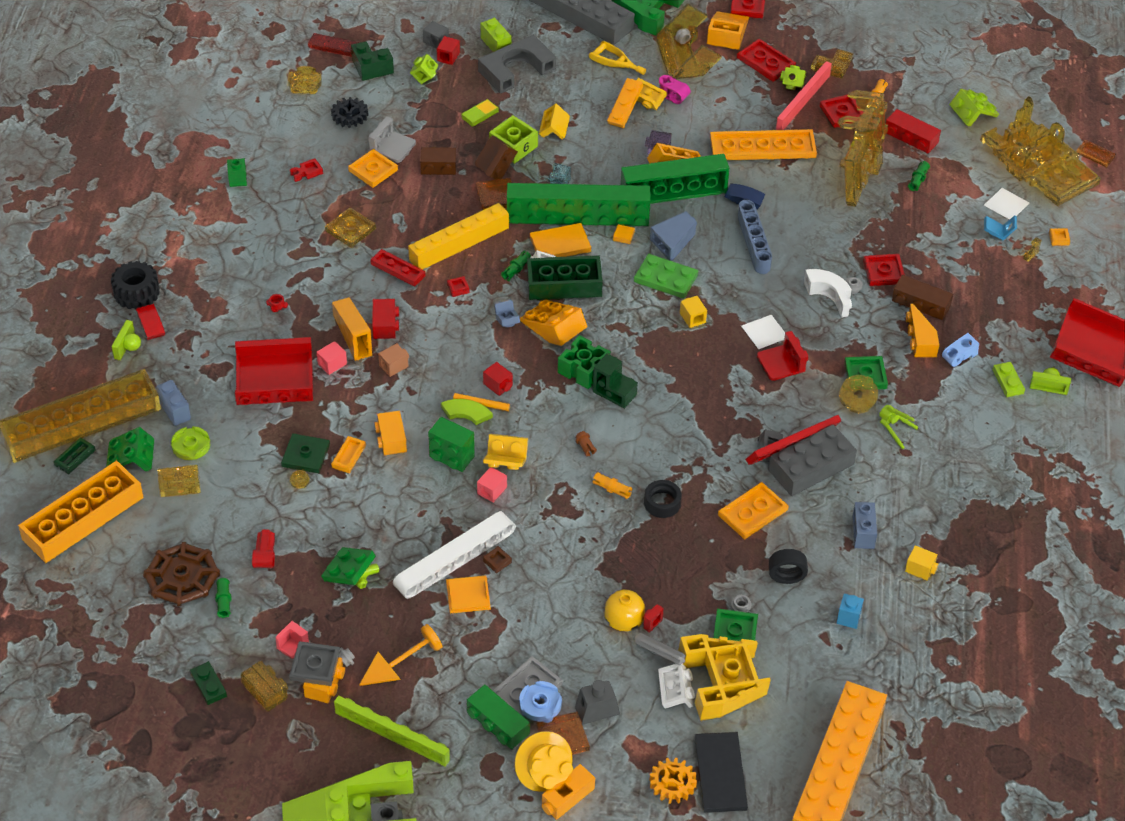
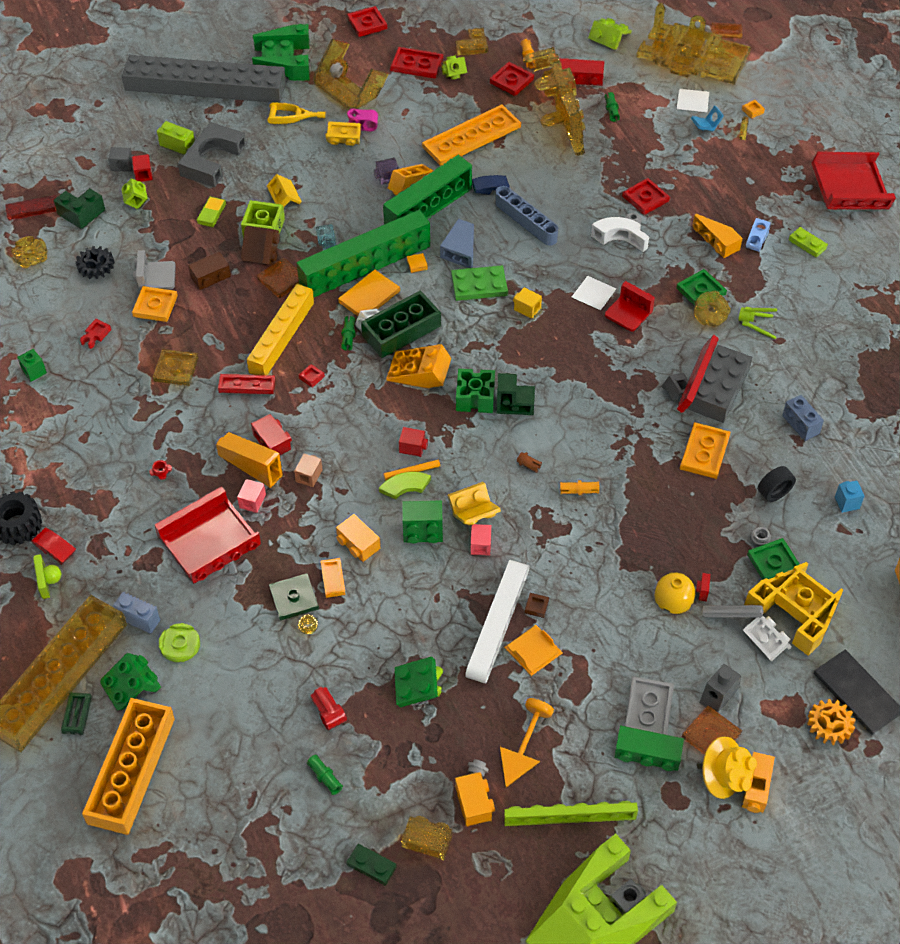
camera: 30 degrees left, 5 degrees up
reddish brown plate [143,542,220,606] -> none
clear yellow brick [158,465,201,497] -> none
coral panel [275,621,309,659] -> none
dark grey tile [289,641,340,686] -> none
sand blue bracket [494,299,520,327] -> none
light blue plate [519,681,562,723] -> none
light orange plate [607,78,644,128] -> none
black tyre [644,480,682,518] -> none
light orange slope [707,11,749,50] -> none
coral tile [776,61,832,130] -> none
reddish brown brick [892,275,953,320] -> none
yellow brick [905,546,939,581] -> none
lime tile [1030,367,1071,395] -> none

